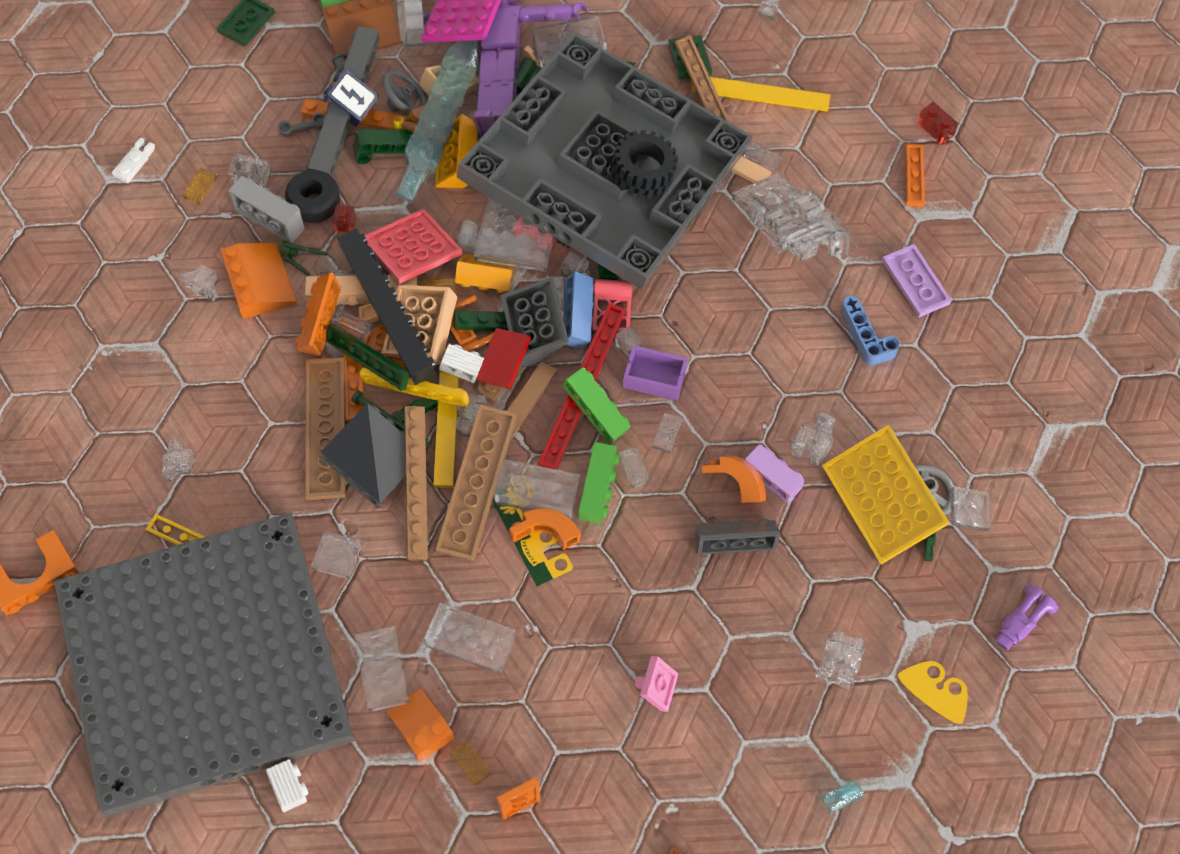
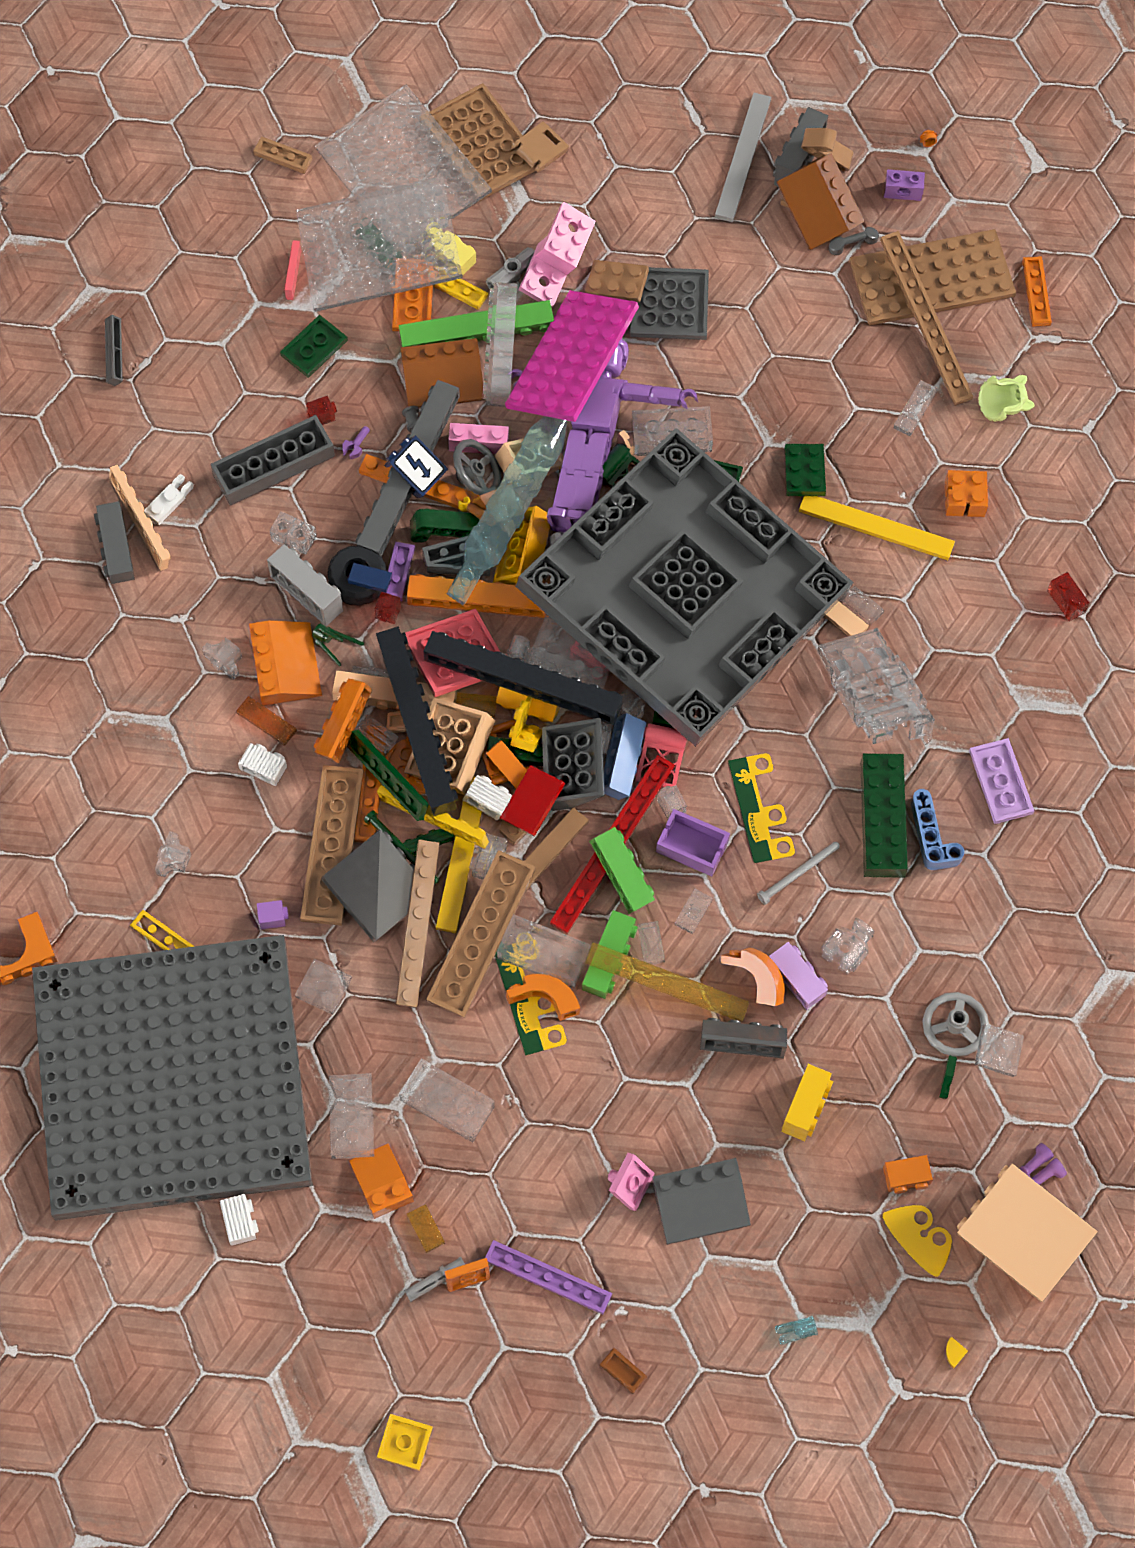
camera: 10 degrees right, 5 degrees up
clear yellow tile [183,168,217,205] -> none
dark grey bar [278,113,325,137] -> none
black tyre [610,130,678,198] -> none
medium nougat tile [674,35,730,123] -> none
clear piece [815,630,866,688] -> none
yellow plate [822,424,950,564] -> none
orange tile [905,144,925,207] -> none
none -> dark grey brick [94,501,135,584]
none -> dark grey piece [105,315,123,386]
none -> light nougat plate [109,465,170,571]
none -> dark grey brick [210,415,335,506]
none -> clear orange tile [236,696,297,746]
none -> white brick [238,743,287,786]
none -> medium lavender brick [257,900,289,930]
none -> clear red brick [306,396,337,425]
none -> medium lavender bar [342,426,370,459]
none -> dark blue tile [348,563,392,593]
none -> medium lavender plate [382,542,415,601]
none -> light grey pin [404,1257,465,1302]
none -> orange brick [407,574,552,619]
none -> dark grey wedge [422,533,490,576]
none -> black brick [423,631,623,725]
none -> bright pink brick [449,423,509,454]
none -> medium lavender plate [485,1240,612,1315]
none -> orange tile [486,740,527,789]
none -> yellow bracket [509,696,542,752]
none -> clear yellow tile [585,942,749,1022]
none -> dark grey slope [652,1158,751,1245]
none -> piece [728,753,795,863]
none -> light grey bar [757,842,840,905]
none -> yellow brick [781,1064,834,1141]
none -> dark green brick [860,753,908,878]
none -> orange brick [883,1155,933,1194]
none -> orange piece [945,470,988,517]
none -> yellow tile [946,1337,968,1369]
none -> light nougat piece [957,1164,1098,1302]

